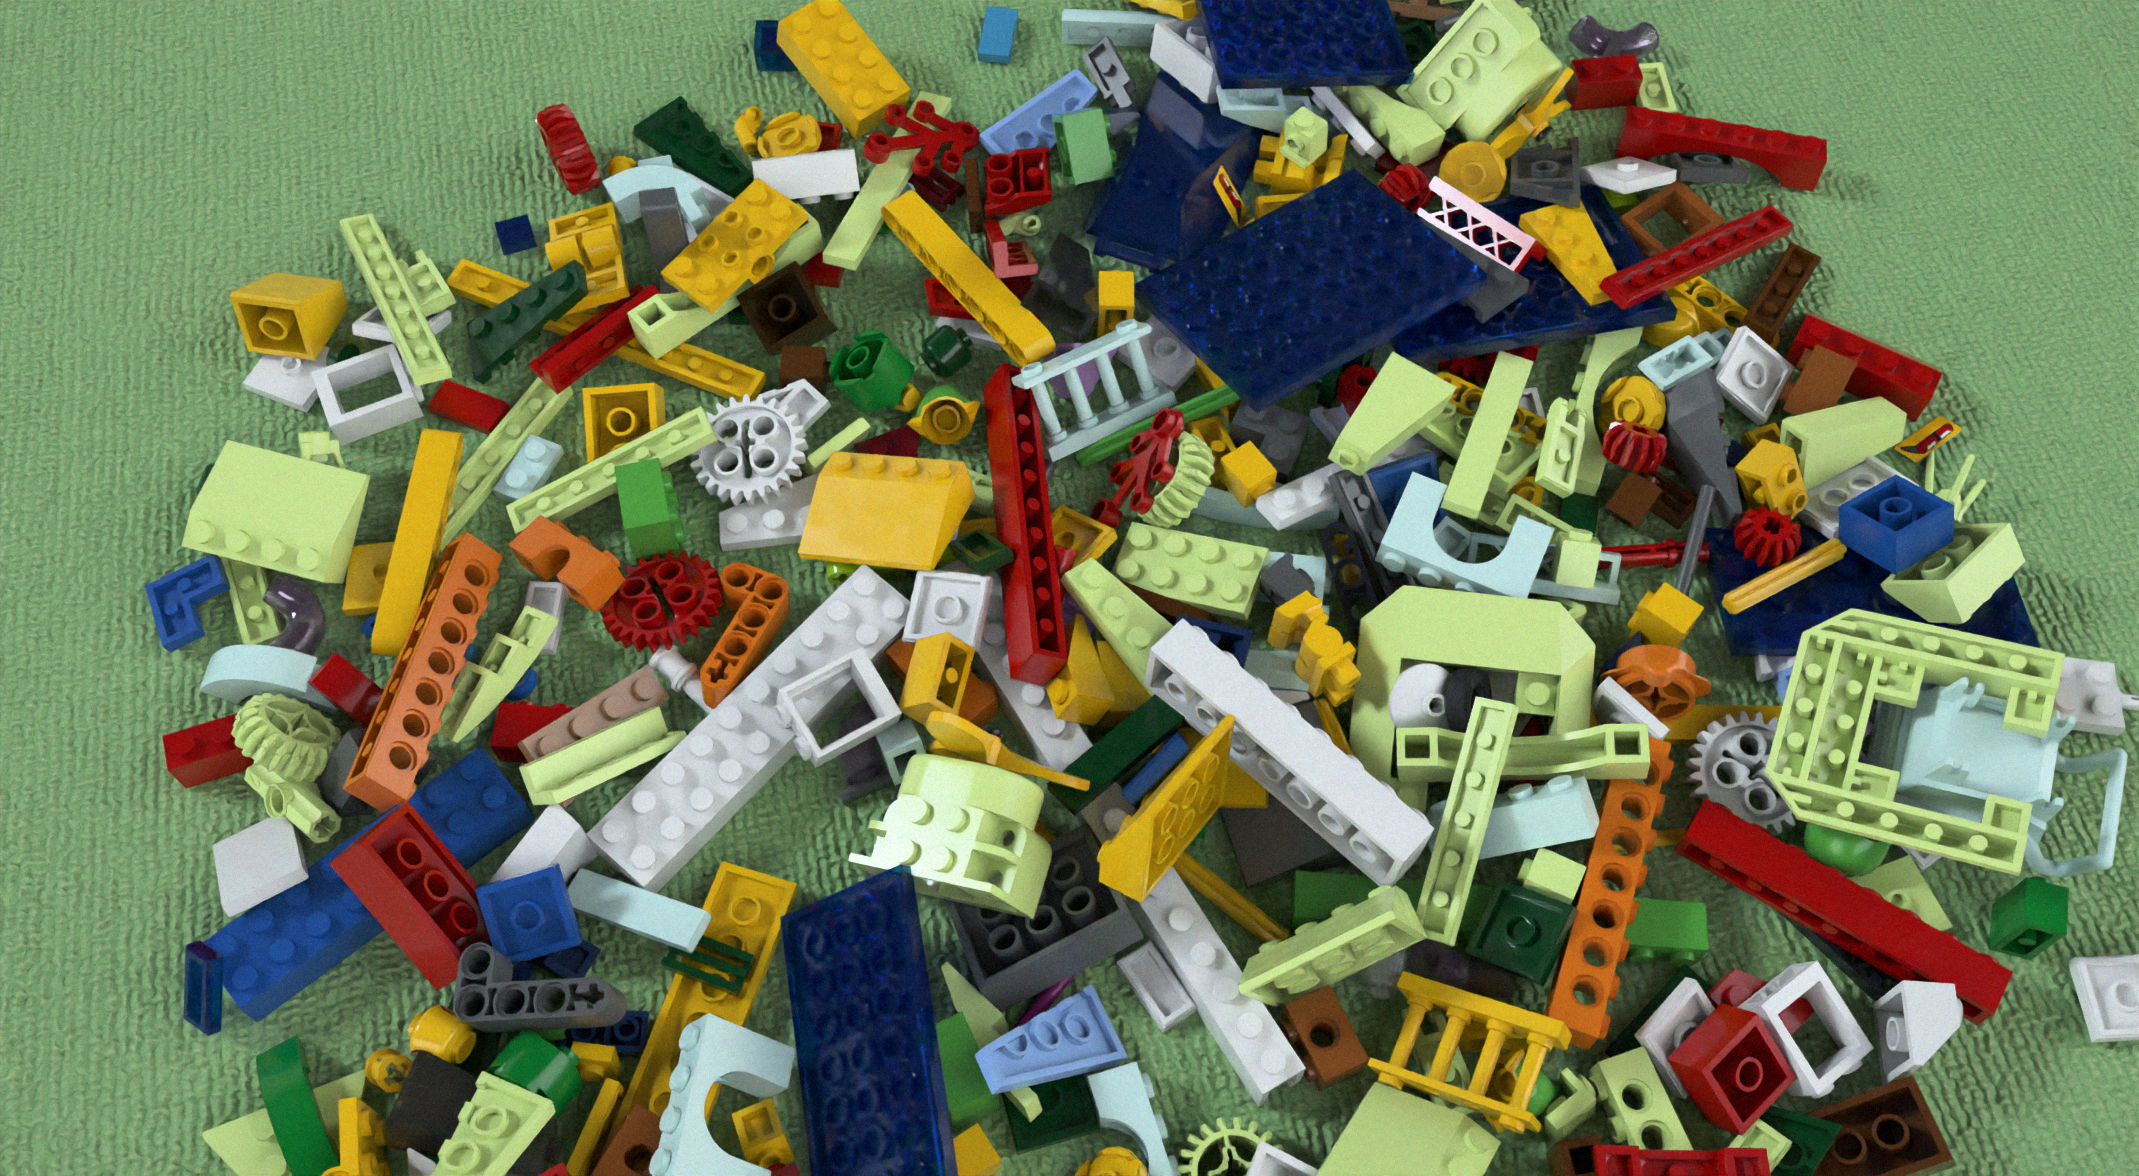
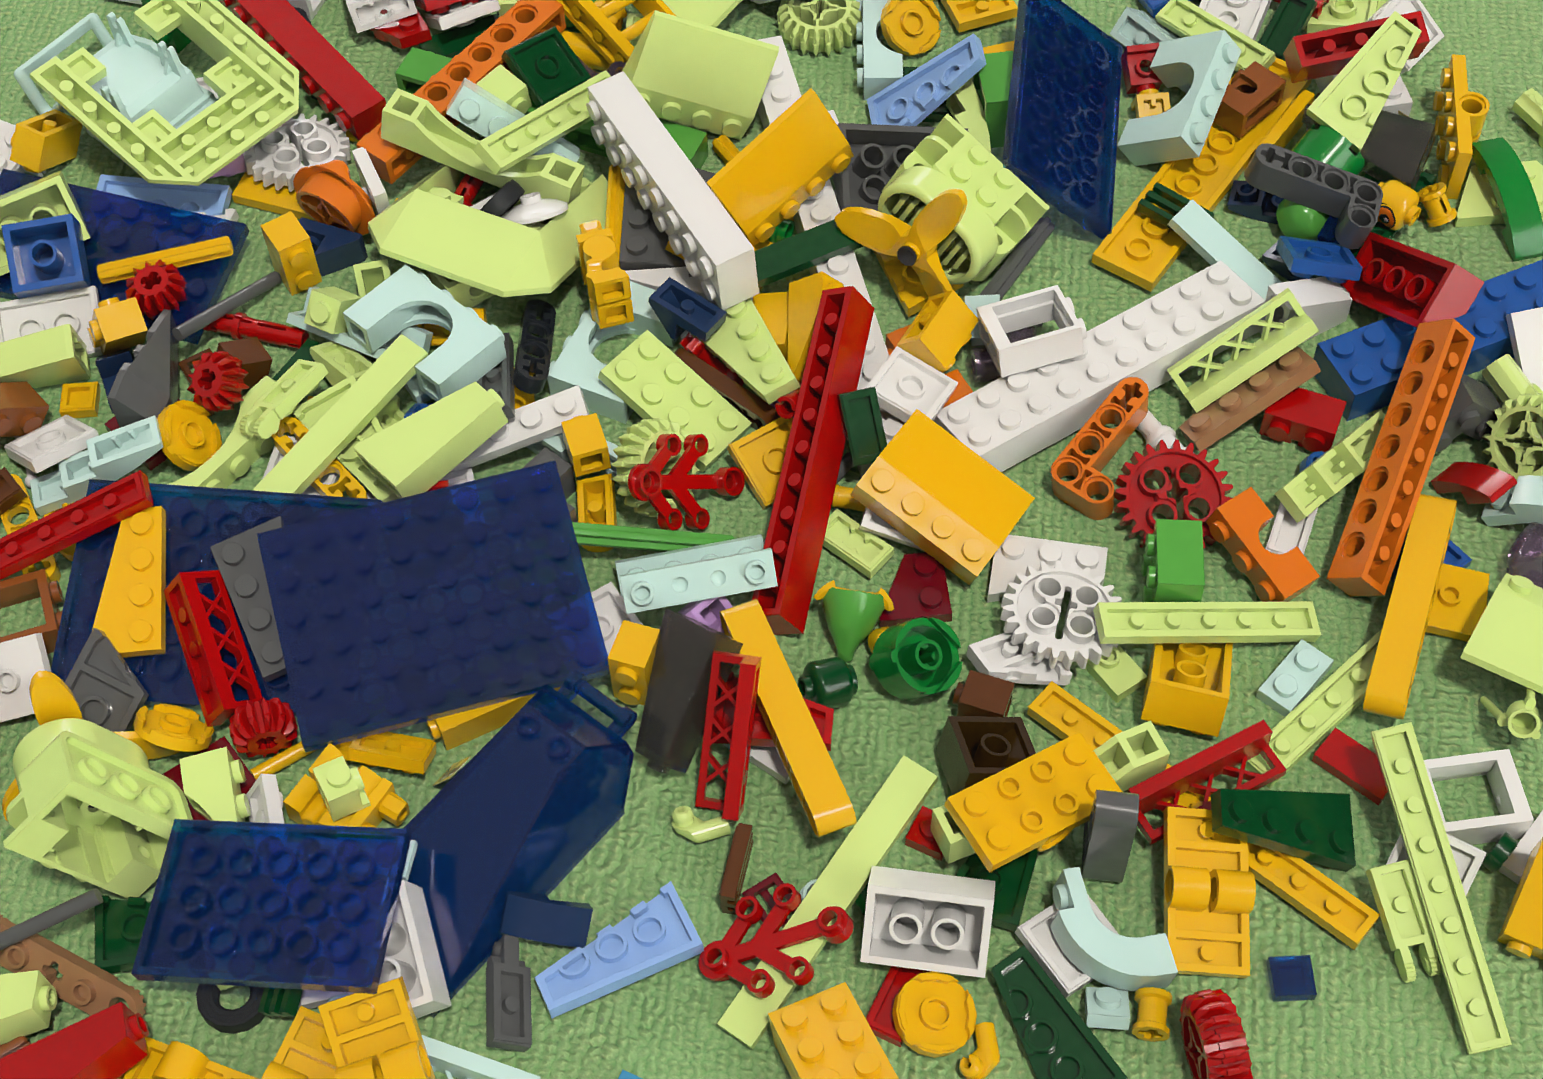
camera: 160 degrees left, 5 degrees down
yellowish green tile [803,417,871,476] -> none
red slope [984,147,1052,220] -> none
bright green brick [1051,107,1117,185] -> none
blue tile [1122,730,1190,804] -> none
dark grey brick [1260,552,1318,608] -> none

